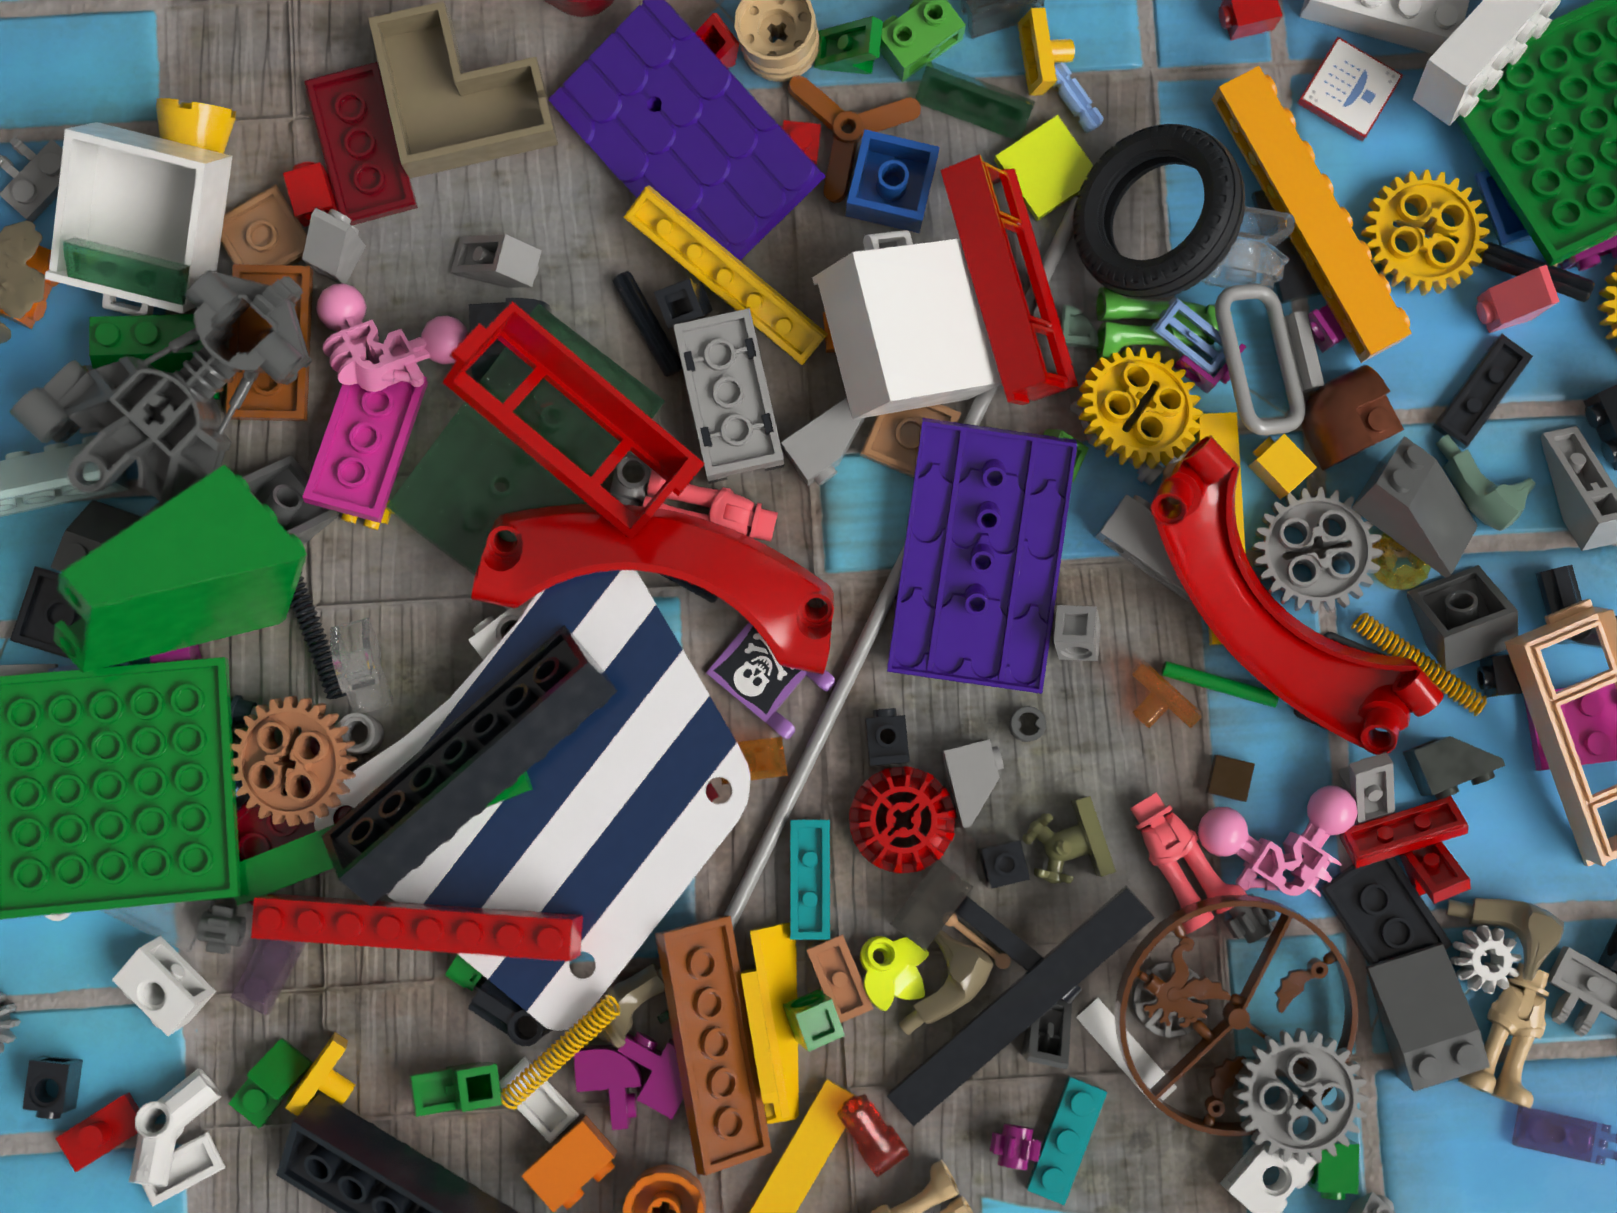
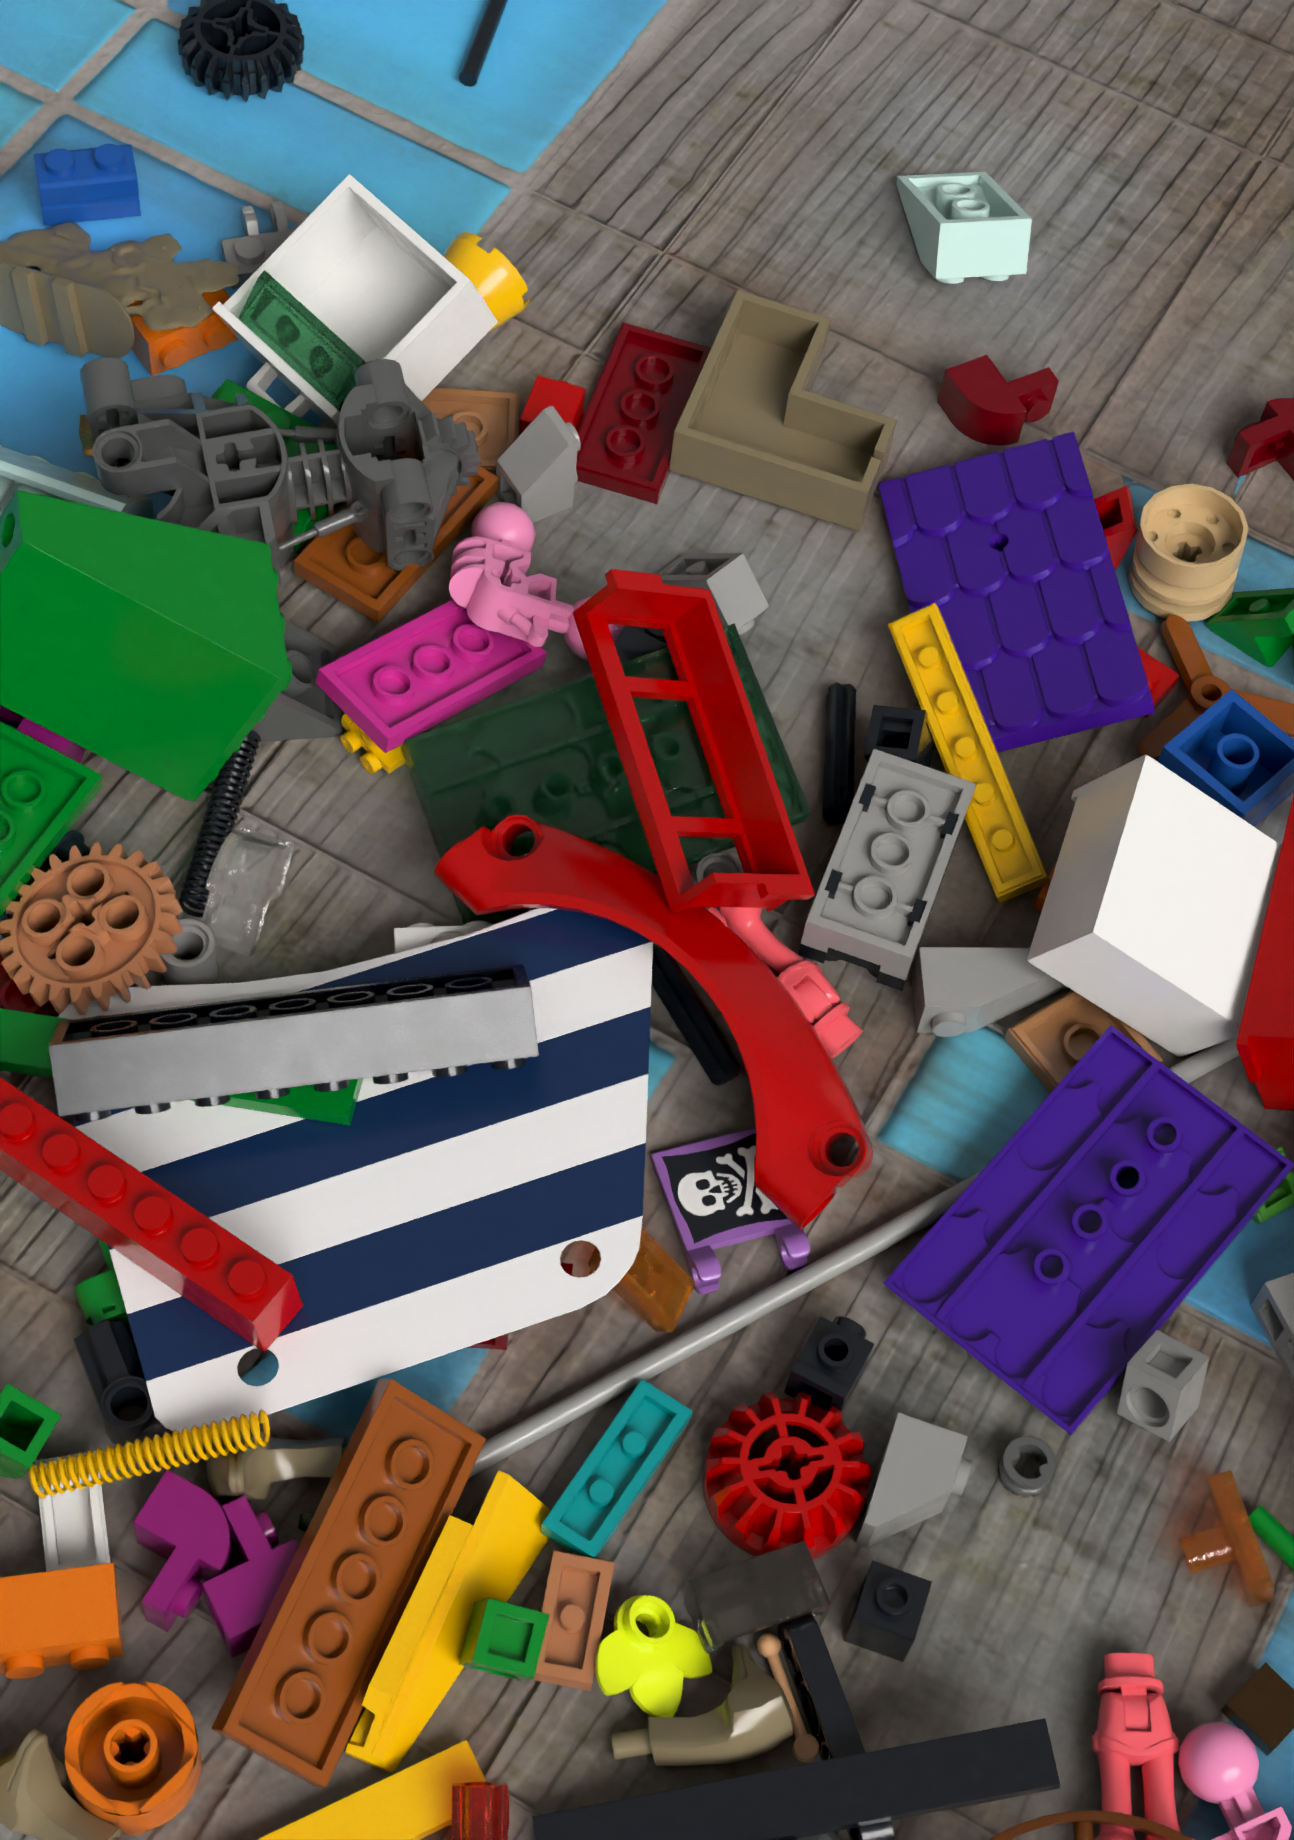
camera: 30 degrees right, 25 degrees down
olive piece [1022,796,1116,884] -> none

